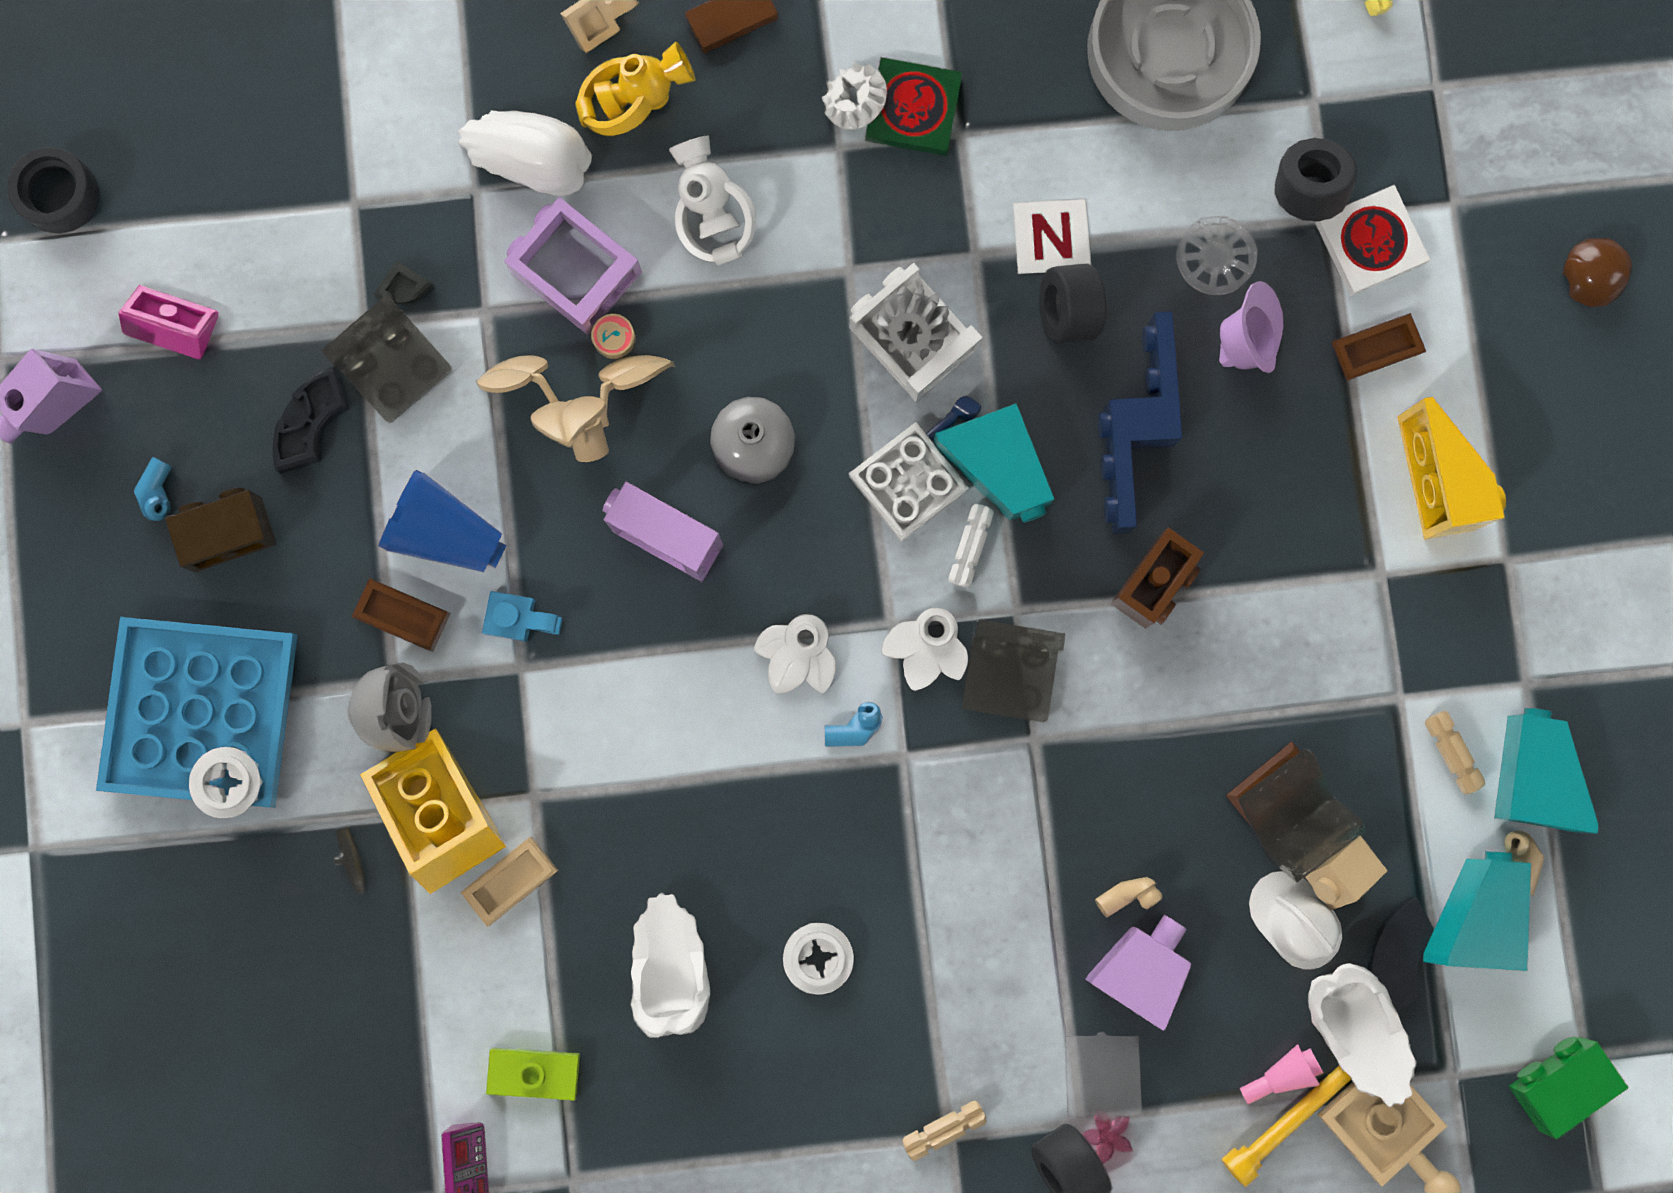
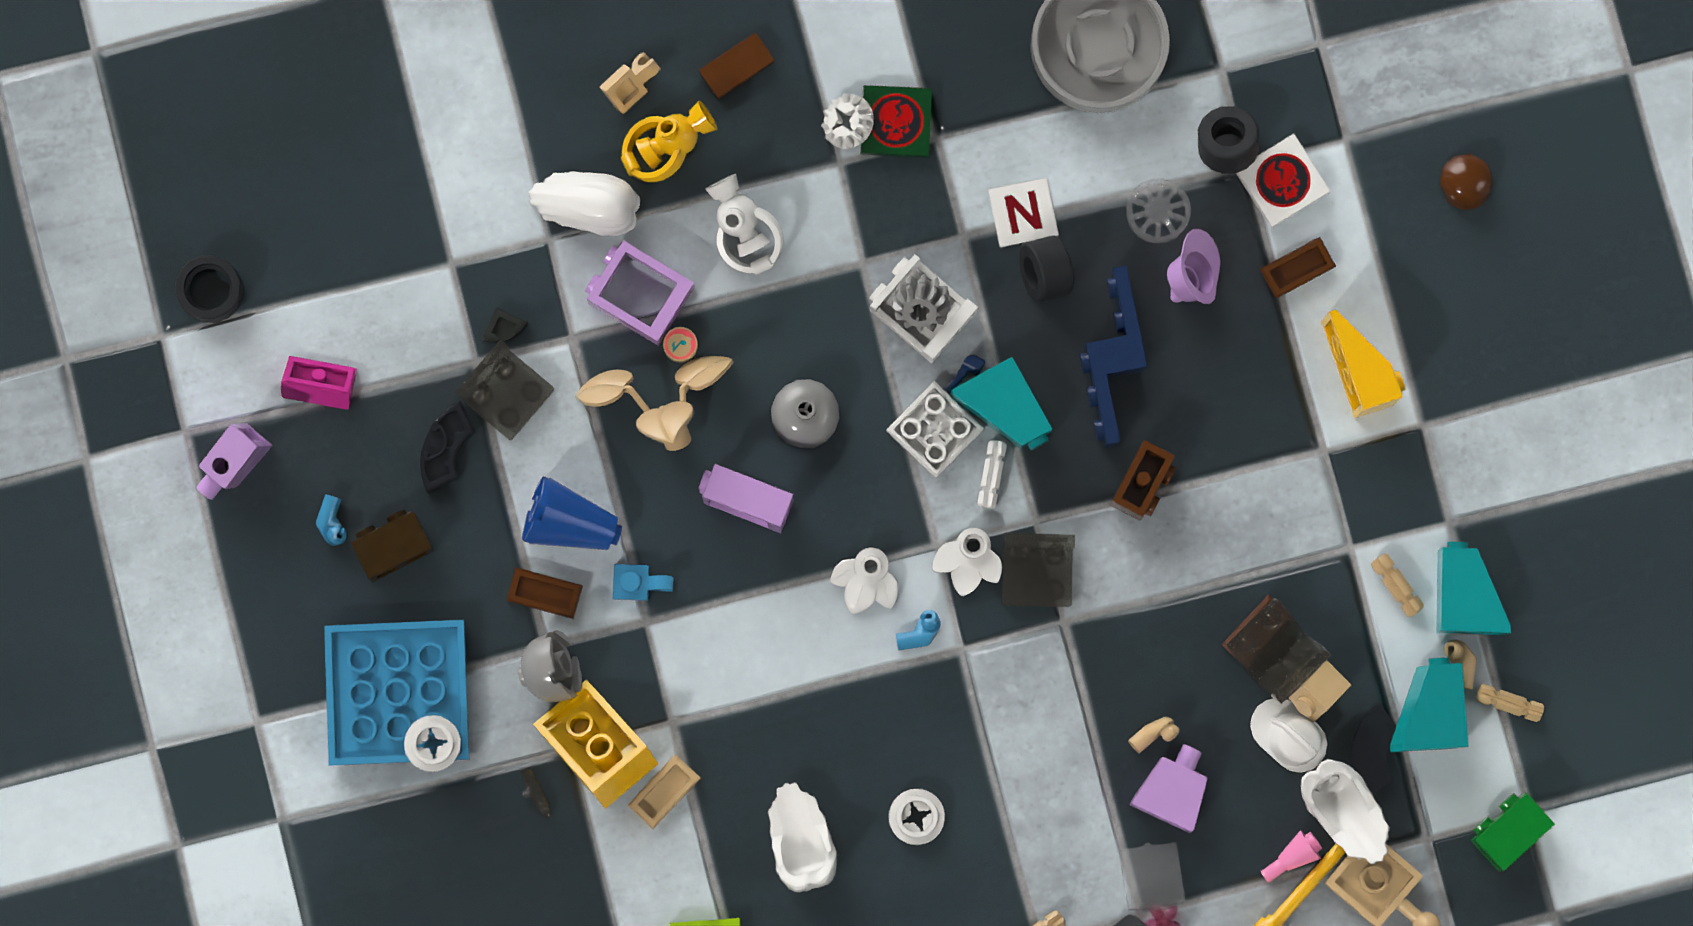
camera: 10 degrees left, 0 degrees up
none -> tan axle [1476,684,1544,722]

